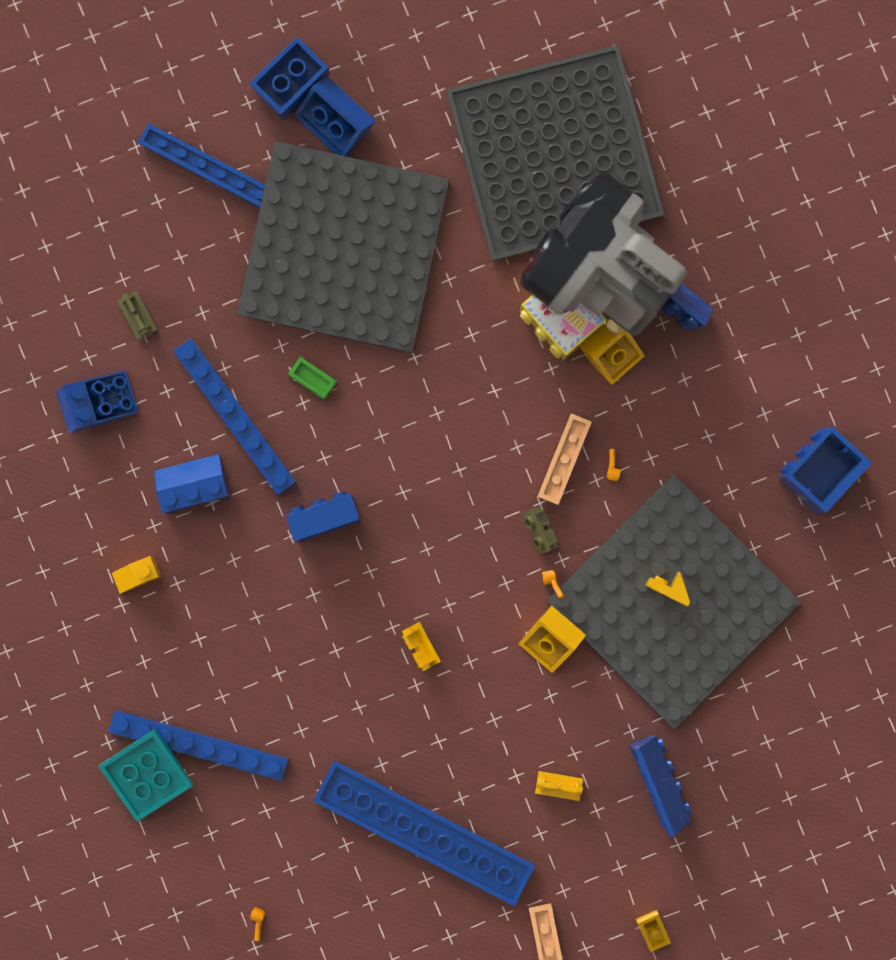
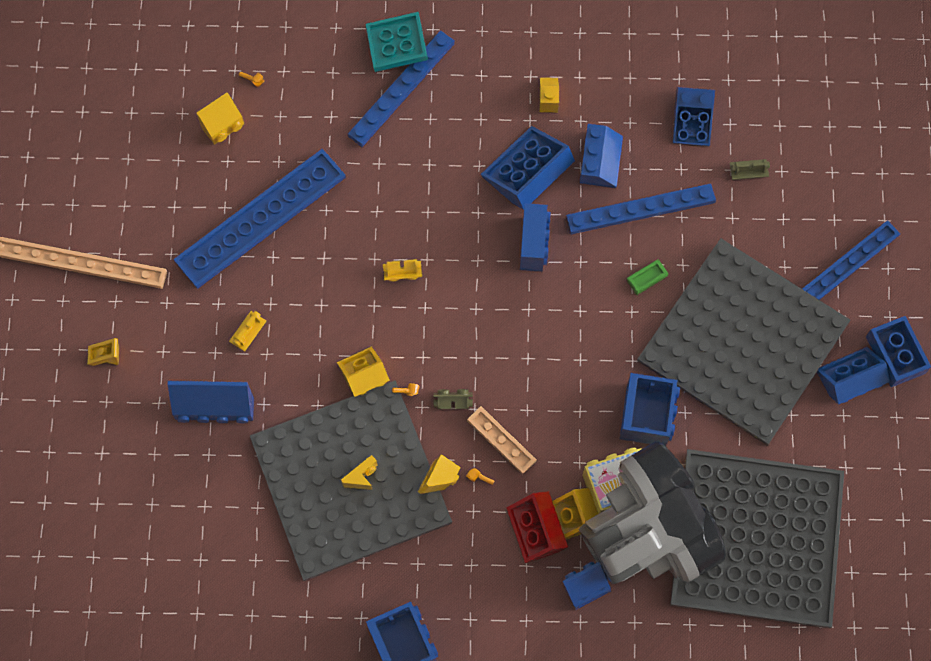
camera: 110 degrees right, 15 degrees down
none -> yellow slope [197,93,244,144]
none -> yellow slope [418,455,461,494]
none -> blue slope [481,126,575,210]
none -> red slope [506,491,568,563]
none -> blue container [620,373,680,446]

